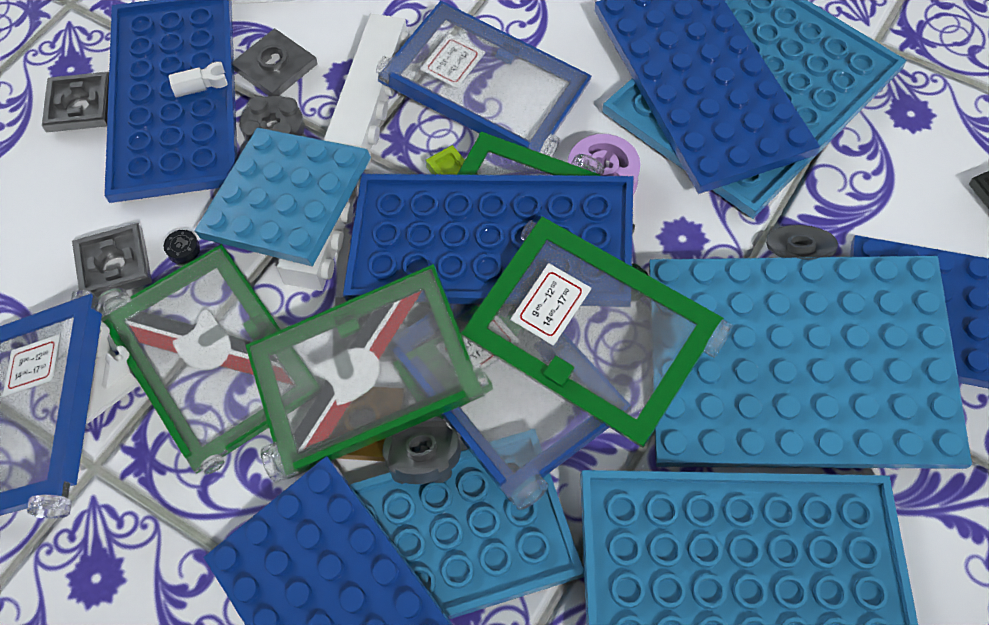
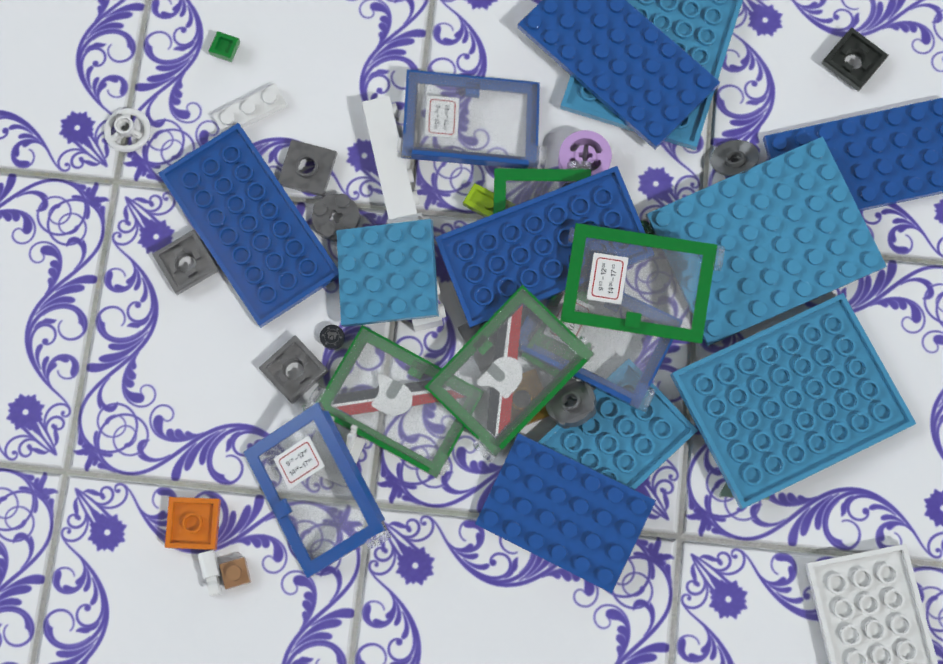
camera: 25 degrees left, 15 degrees up
white bar [169,62,228,98] -> none

